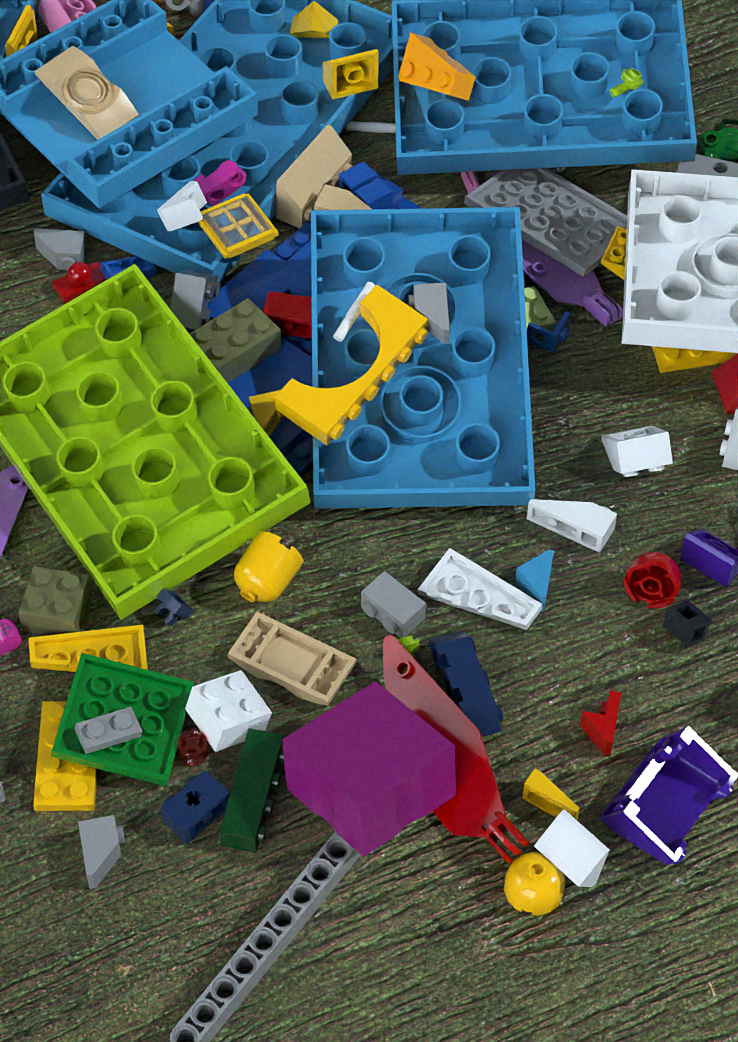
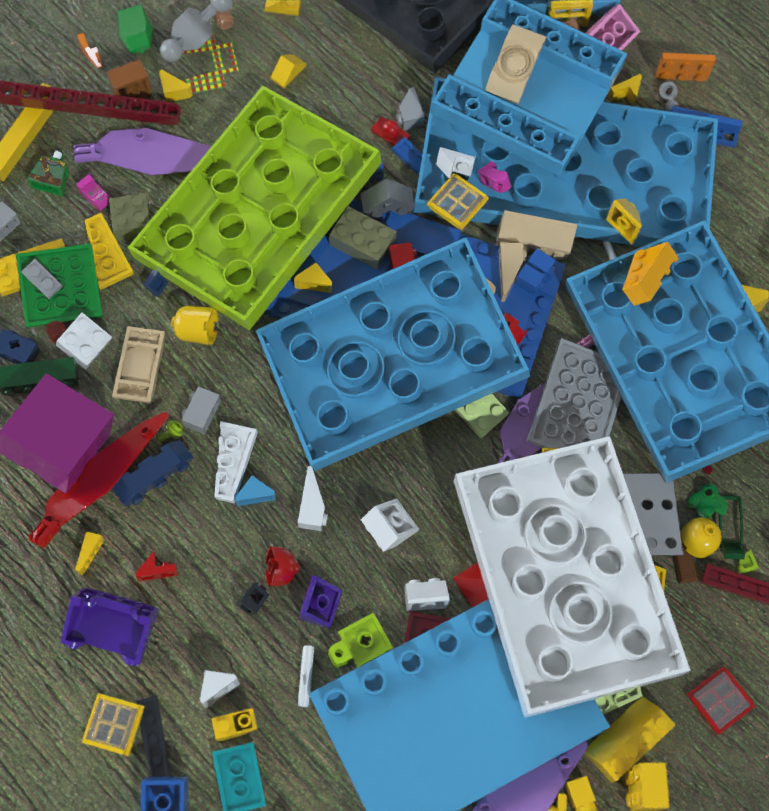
camera: 65 degrees right, 15 degrees up
yellow arch [275,284,429,446] -> none
yellow slope [290,1,338,38] -> none
white piece [333,282,375,342] -> none
light grey slope [408,283,450,343] -> none
yellow cylinder [504,852,565,916] -> none
blue bracket [527,311,570,353] -> none
white slope [534,810,609,887] -> none
lime plate [609,68,644,98] -> none

